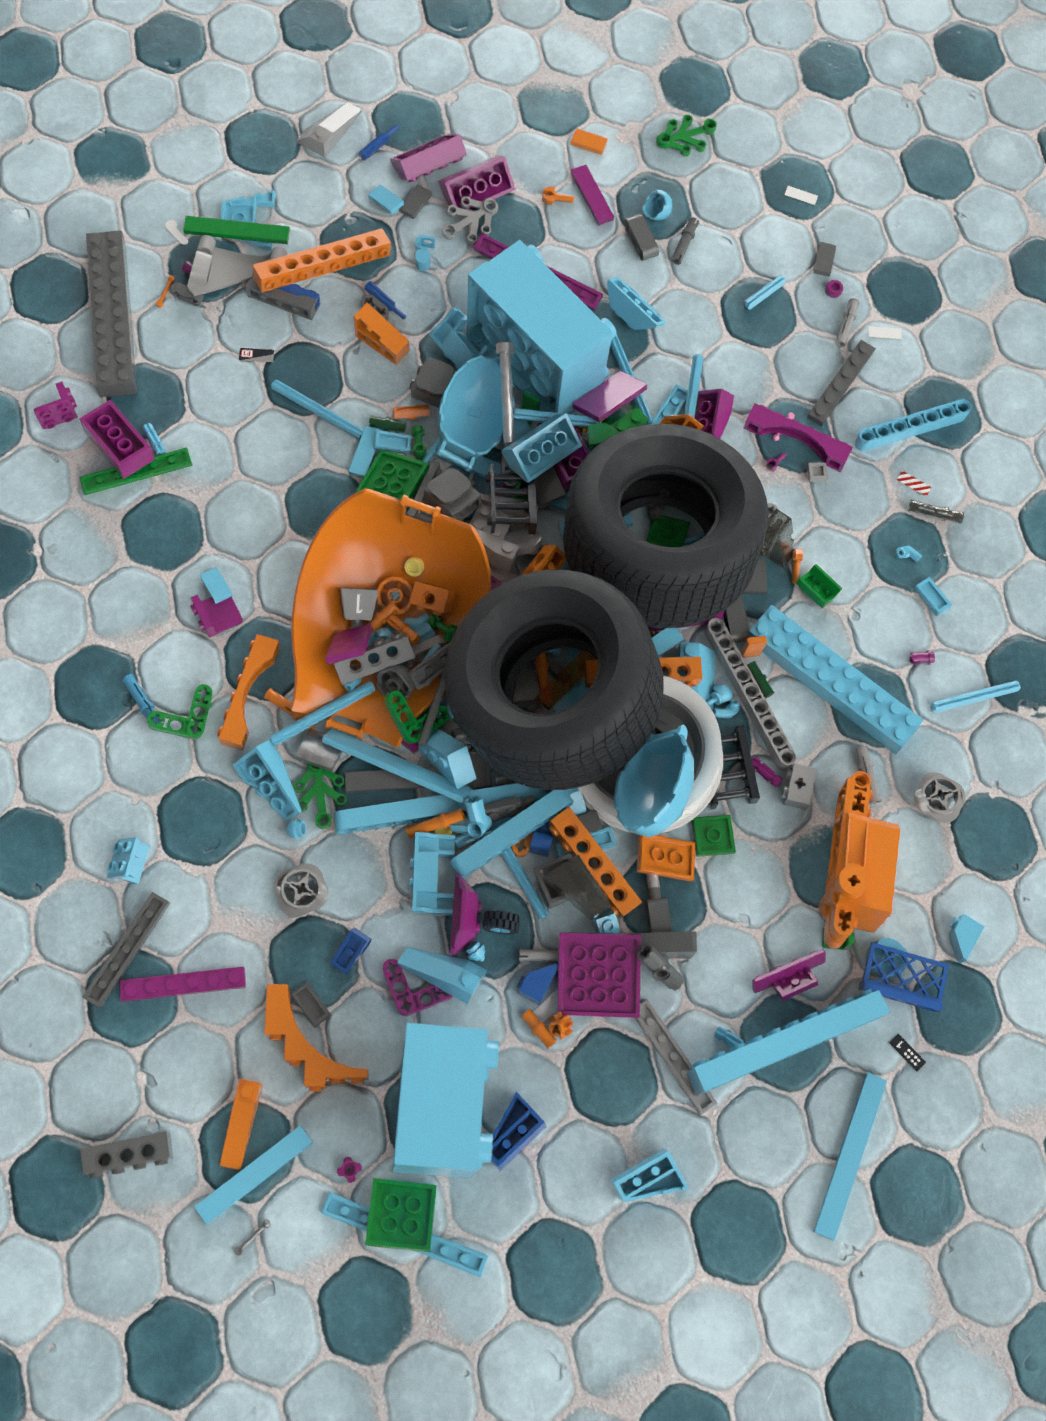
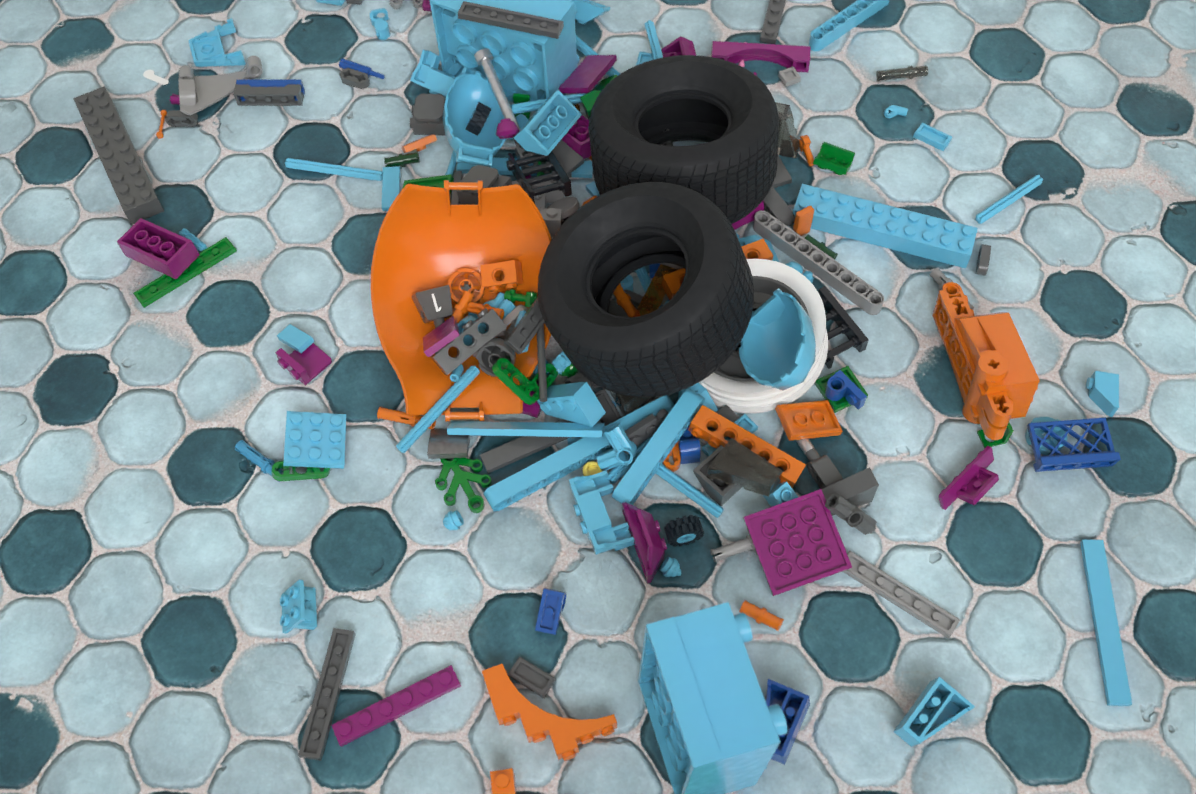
camera: 10 degrees left, 10 degrees down
magenta bracket [33,381,78,429] -> none
green tile [183,216,290,245] -> none
orange arch [217,634,281,751] -> none
medium azure wedge [232,740,302,821] -> none
sticker [239,348,274,362] -> none
orange brick [253,229,391,292] -> none
light grey piece [274,863,328,917] -> none
orange wedge [353,303,410,365] -> none
medium azure tile [373,430,411,455] -> none
magenta beam [383,959,452,1017] -> none
medium azure wedge [397,947,487,1004] -> none
light yellow tile [404,556,424,577] -> none
orange pin [406,808,465,838] -> none
green bar [411,425,427,460] -> none
blue slope [517,964,559,1005] -> none
white sticker [533,988,558,1022] -> none
orange gear [548,1012,574,1040] -> none
medium azure brick [687,989,890,1096] -> none
medium azure axle [714,1026,746,1047] -> none
magenta axle [752,757,783,788] -> none
light grey brick [782,763,817,810] -> none
black sticker [889,1033,926,1072] -> none
sticker [897,471,932,496] -> none
magenta pin [910,650,935,665] -> none
light grey piece [914,772,966,823] -> none
none -> medium azure plate [283,411,346,469]
none -> dark grey plate [458,1,564,39]
none -> black wheel [465,102,491,136]
none -> magenta cone [496,118,519,139]
none -> blue plate [825,370,867,410]
none -> dark grey beam [976,244,991,276]

